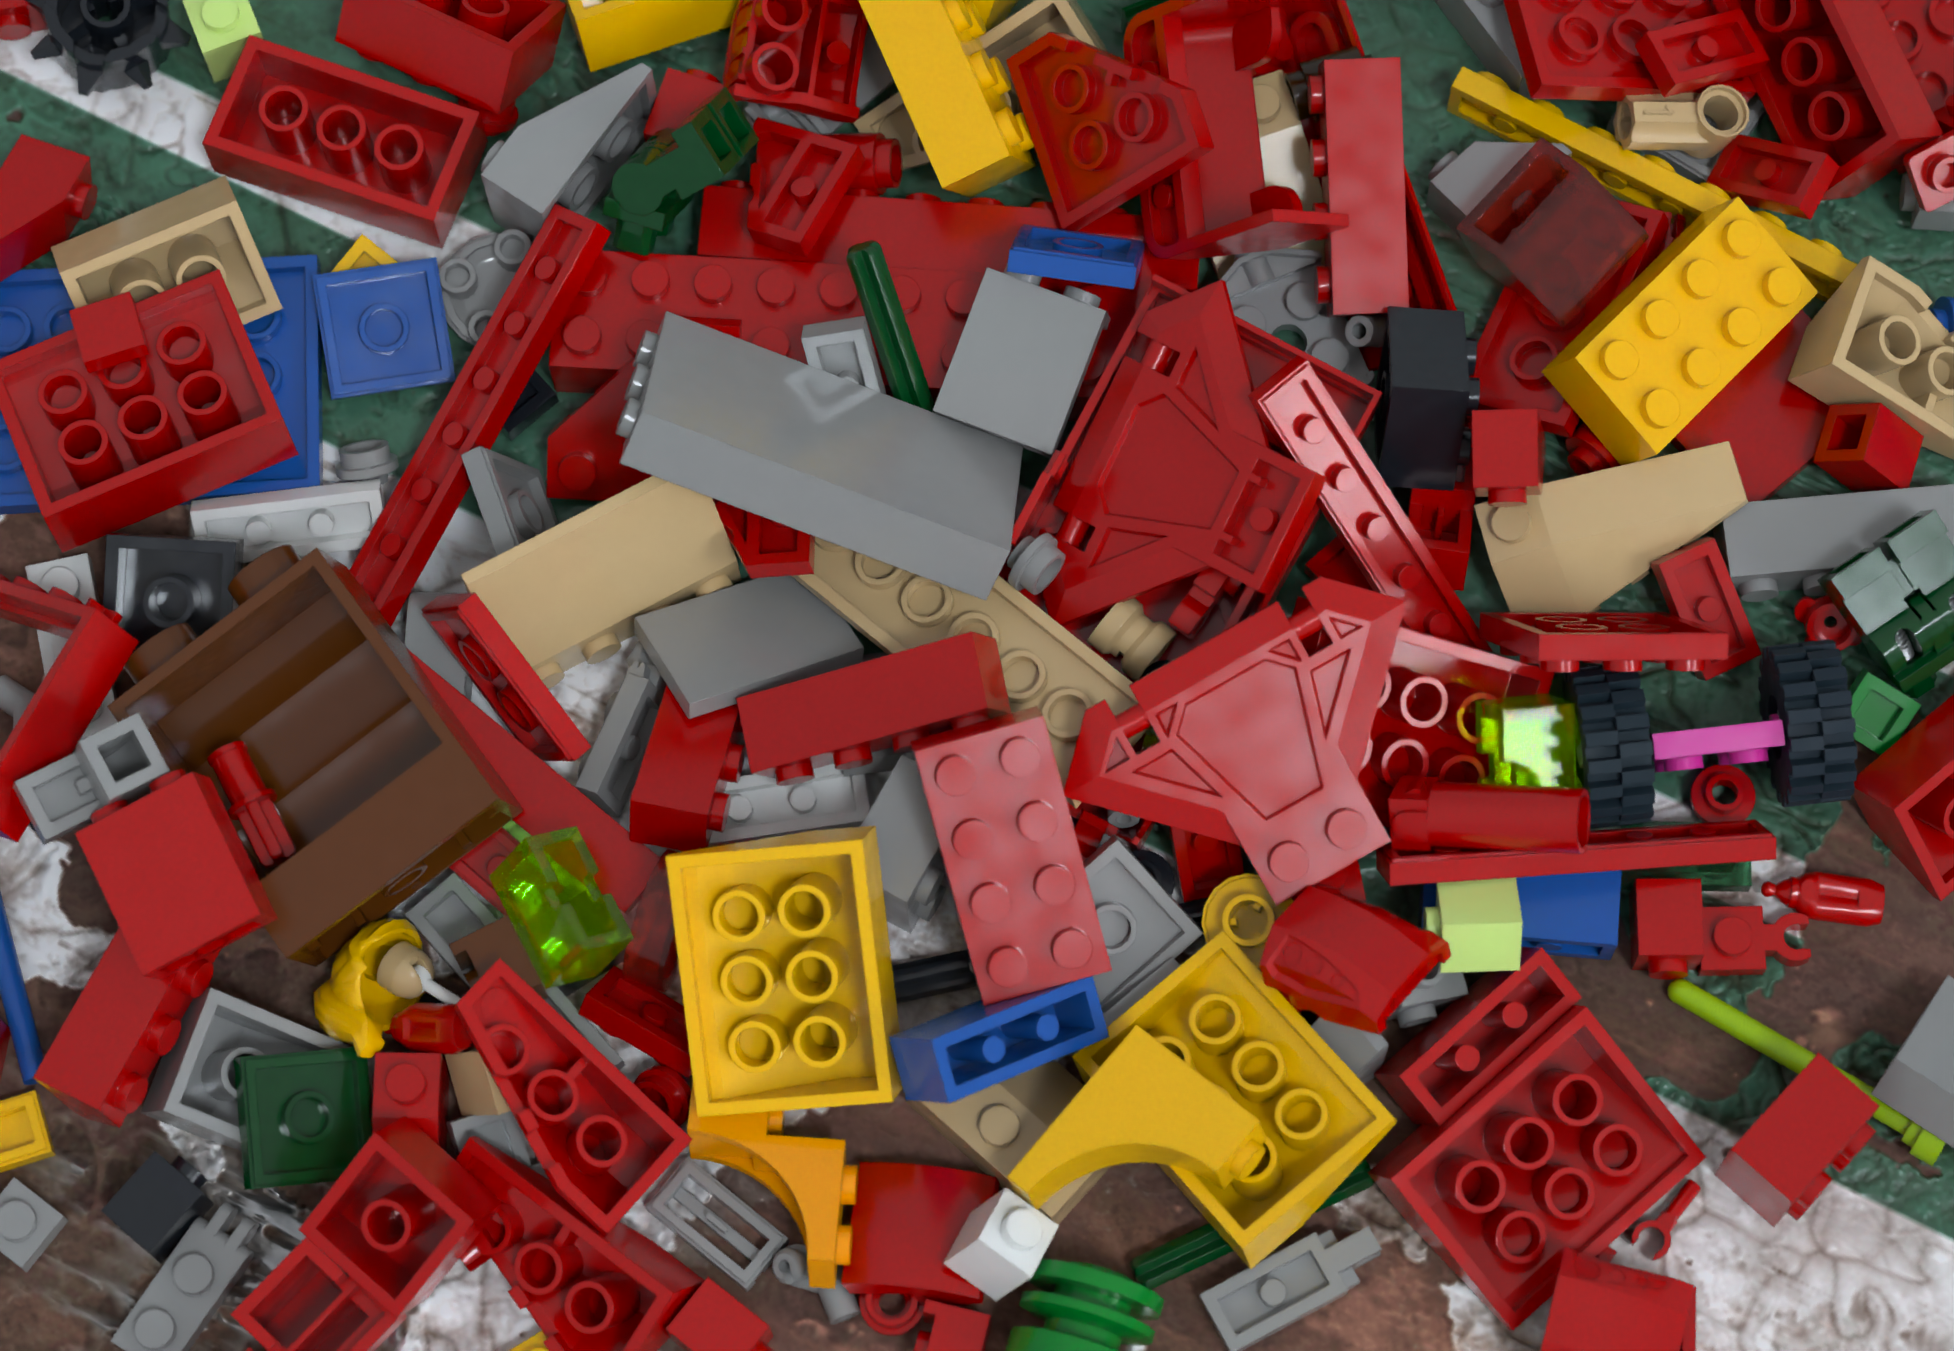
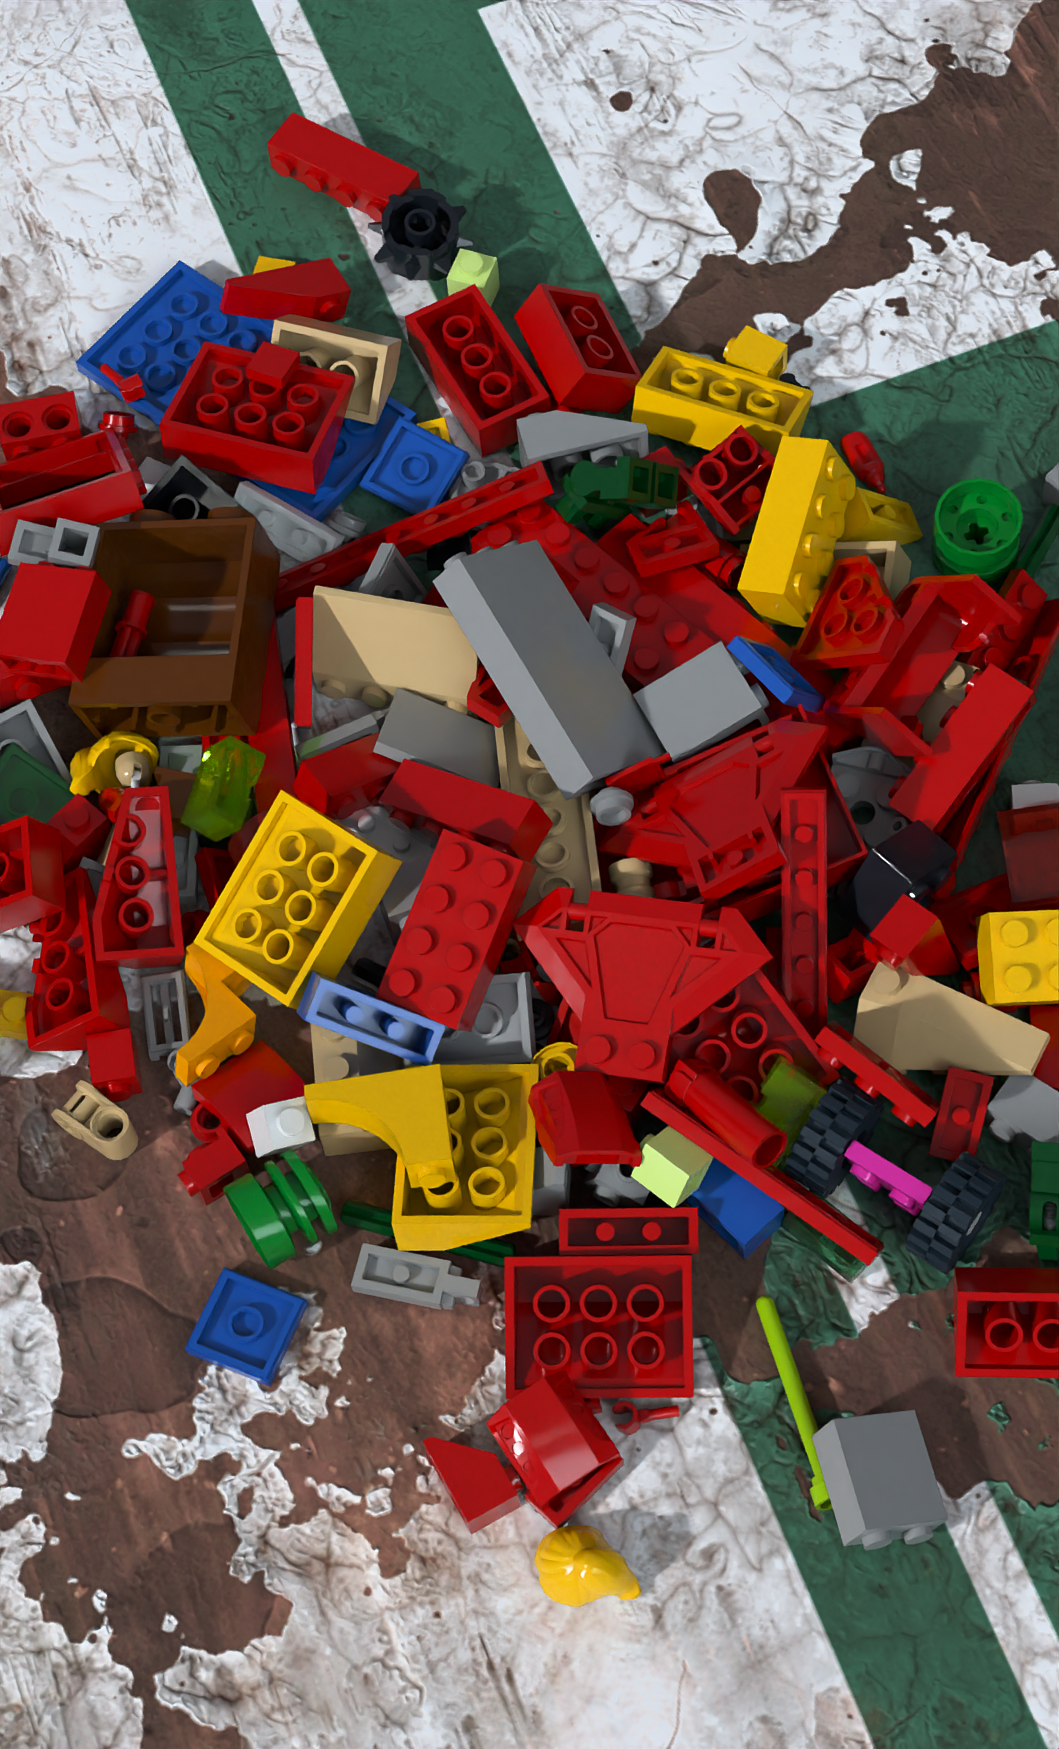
camera: 45 degrees right, 10 degrees down
dark green axle [846,240,935,413] -> none
red brick [1629,879,1704,980] -> none
red plate [1690,765,1756,823] -> none
red plate [1698,906,1811,976] -> none
red brick [1714,1053,1880,1227] -> none
red piece [1761,871,1885,927] -> none
red plate [1794,595,1862,651] -> none
green plate [1848,667,1921,755] -> none

